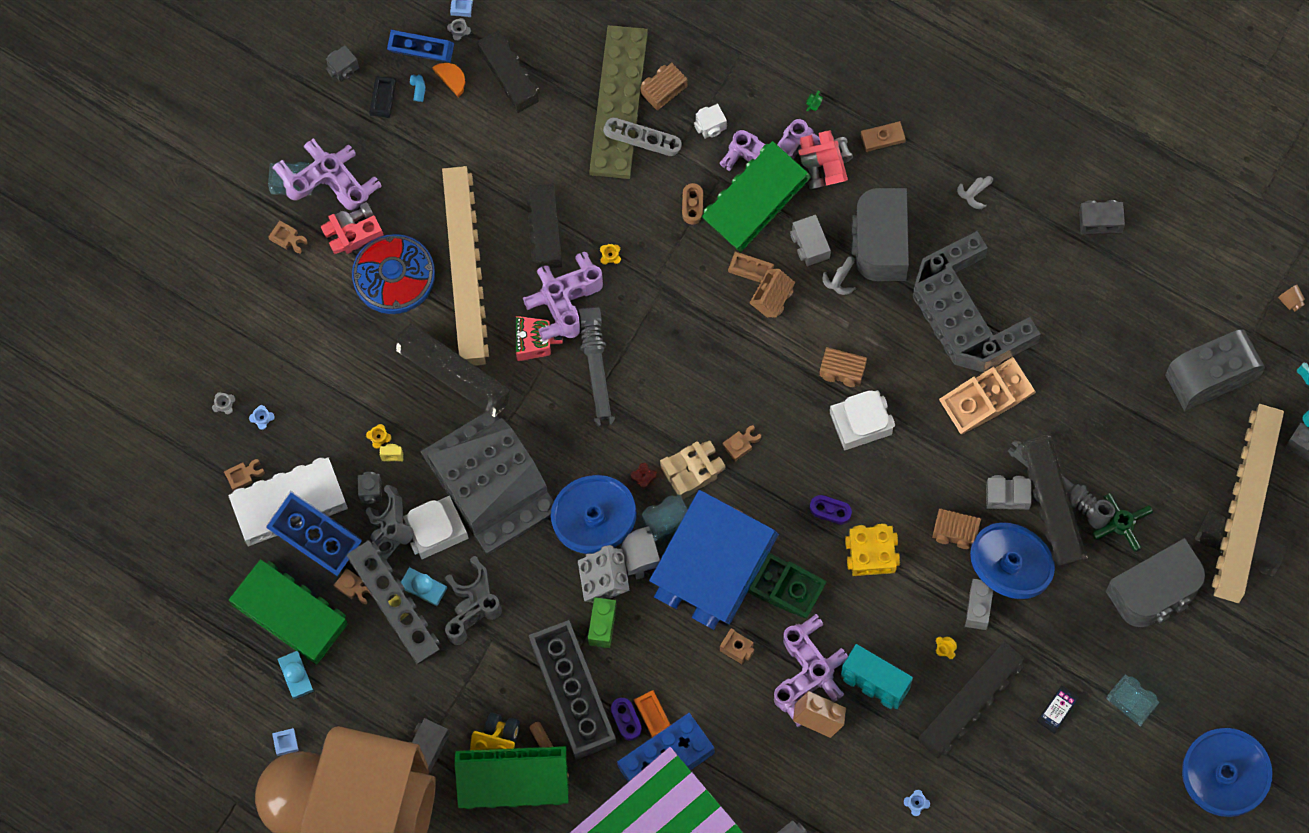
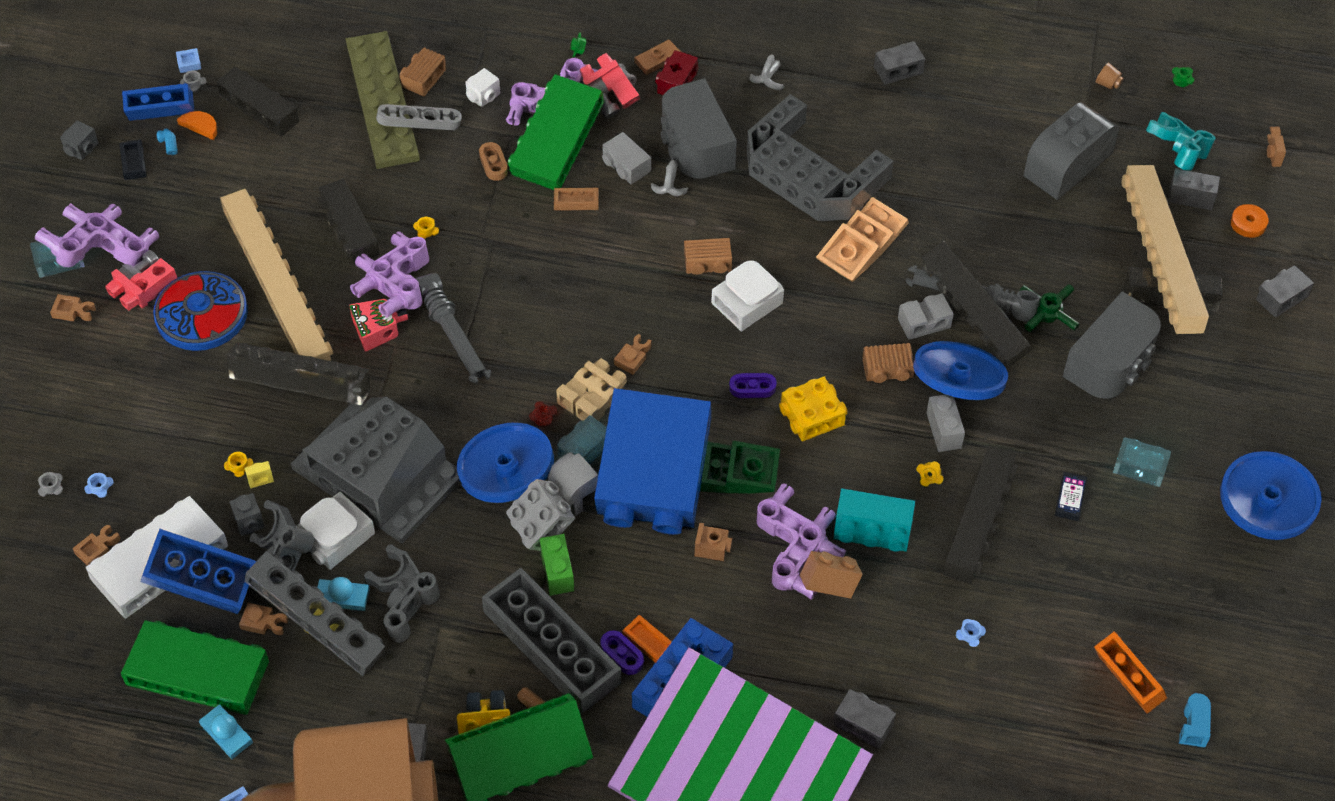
camera: 25 degrees left, 15 degrees down
medium nougat brick [750,269,795,318] -> none
none -> dark red brick [655,50,698,95]

